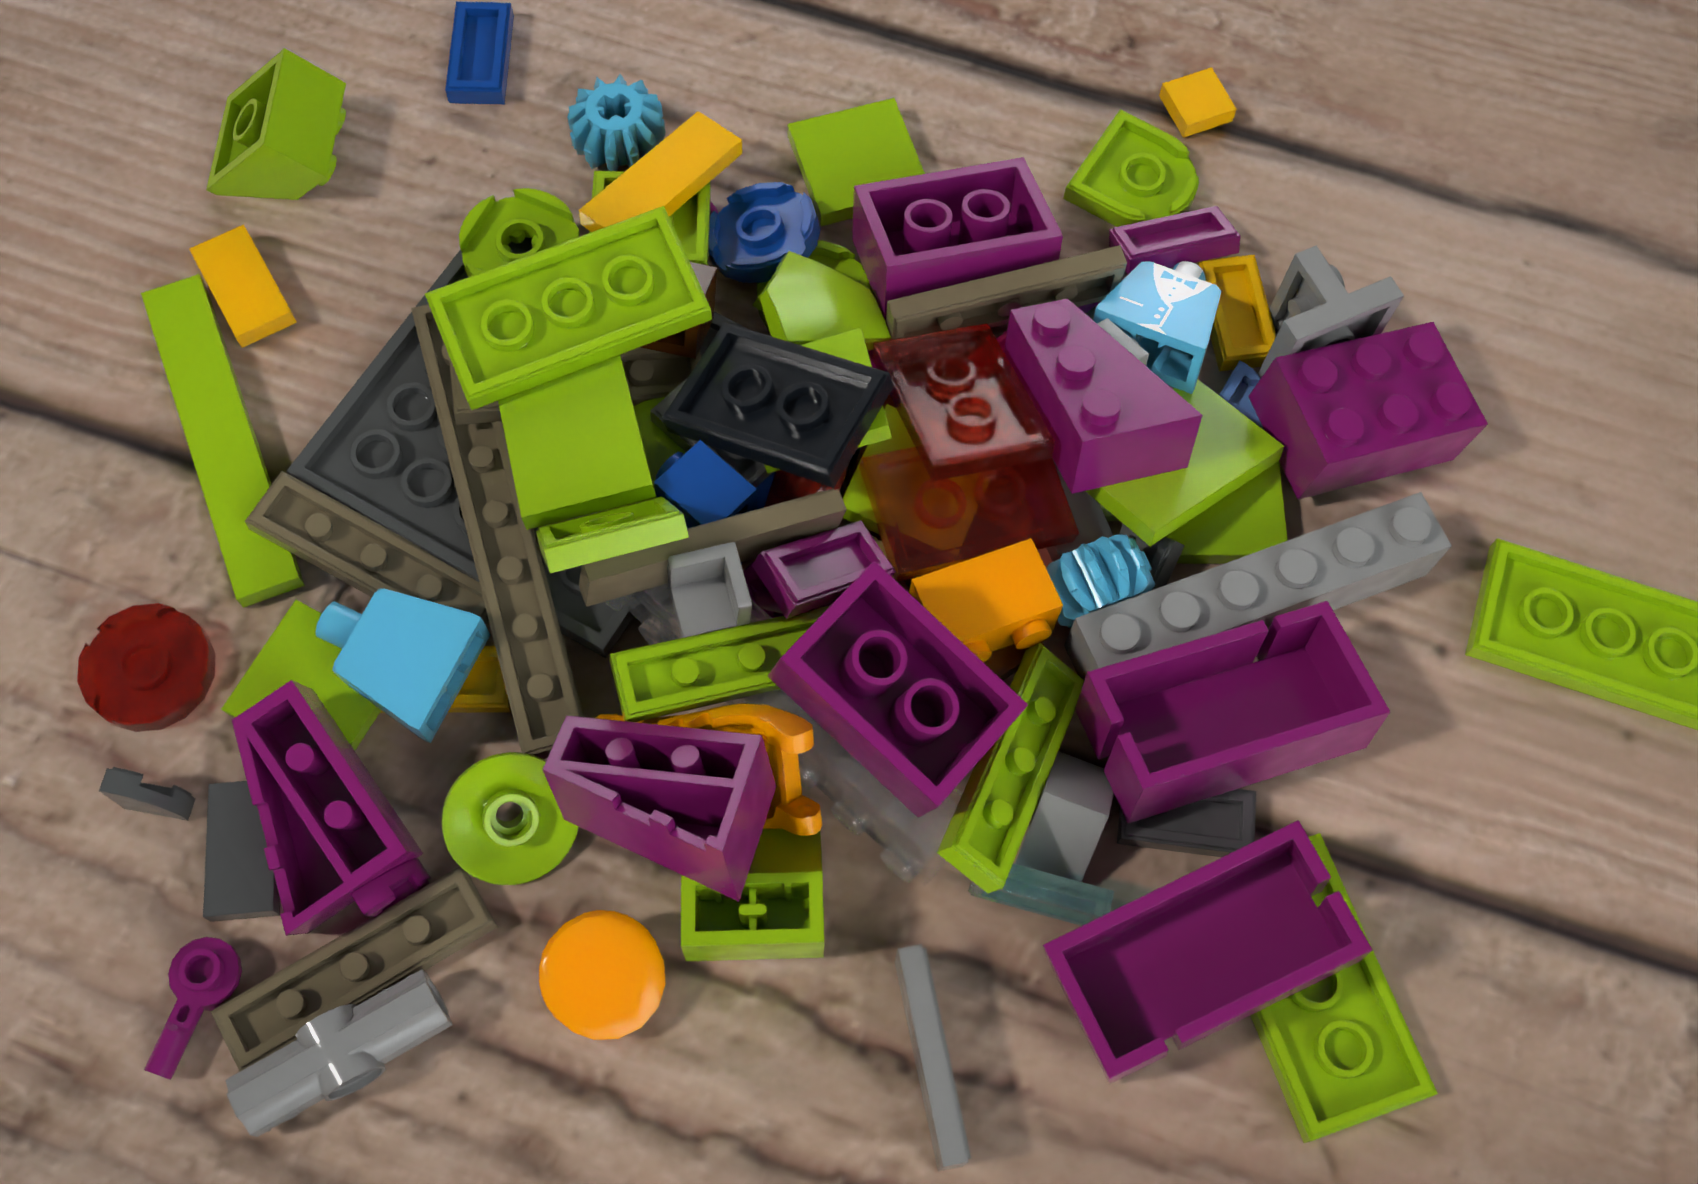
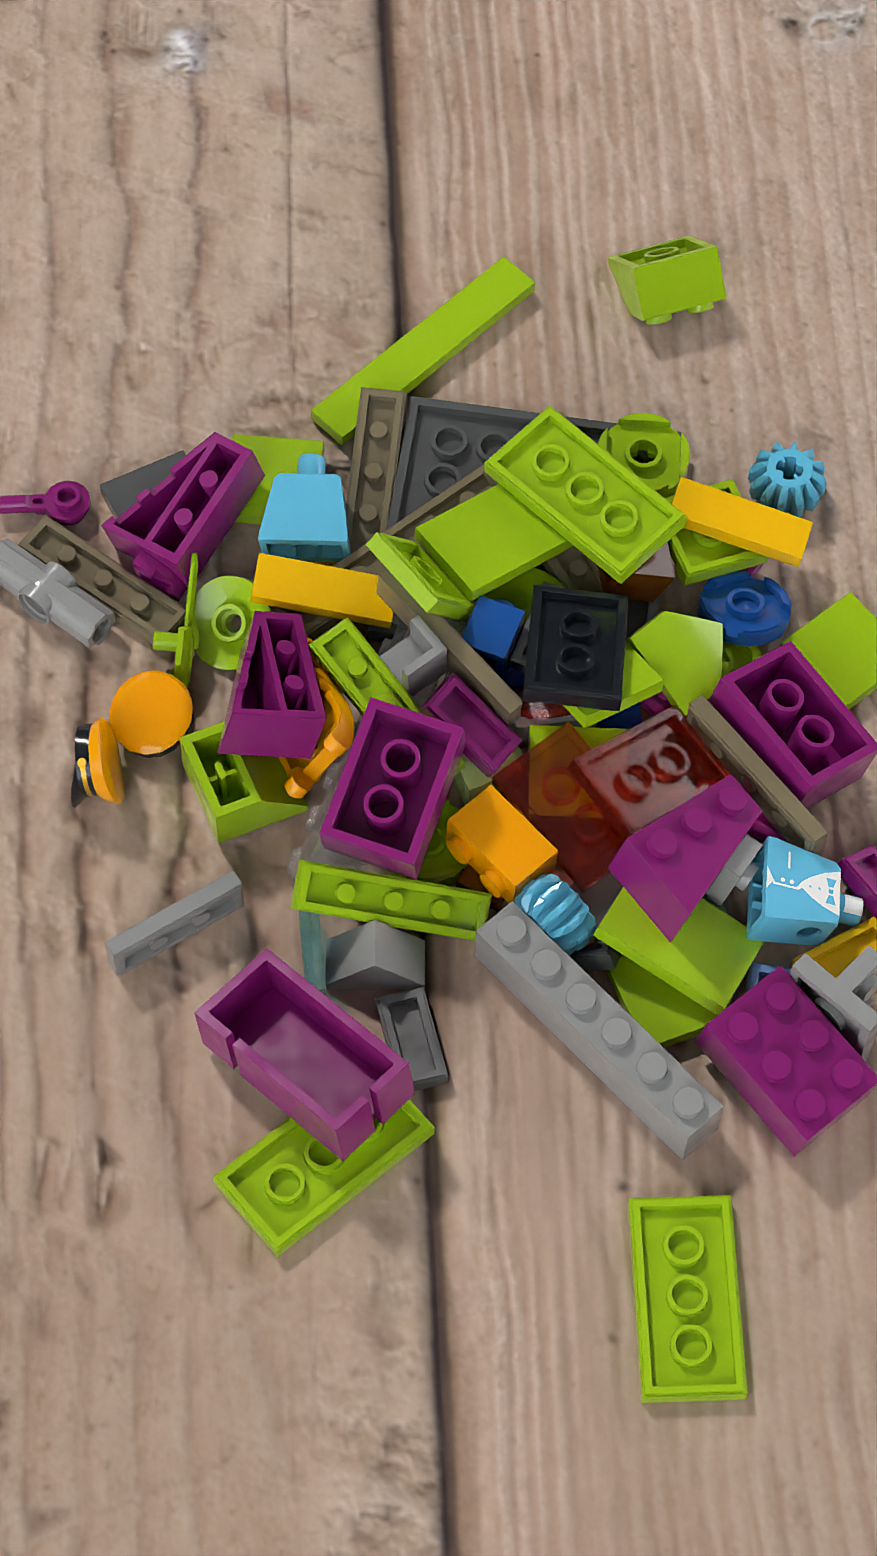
camera: 70 degrees right, 5 degrees down
clear red tile [77,603,216,732] -> none
dark grey tile [99,767,196,821] -> none
yellow tile [189,224,297,348] -> none
blue tile [445,1,514,105] -> none
magenta piece [1075,601,1390,824] -> none
none -> light orange piece [71,717,126,808]
none -> lime piece [152,553,198,688]
none -> yellow tile [250,553,393,629]

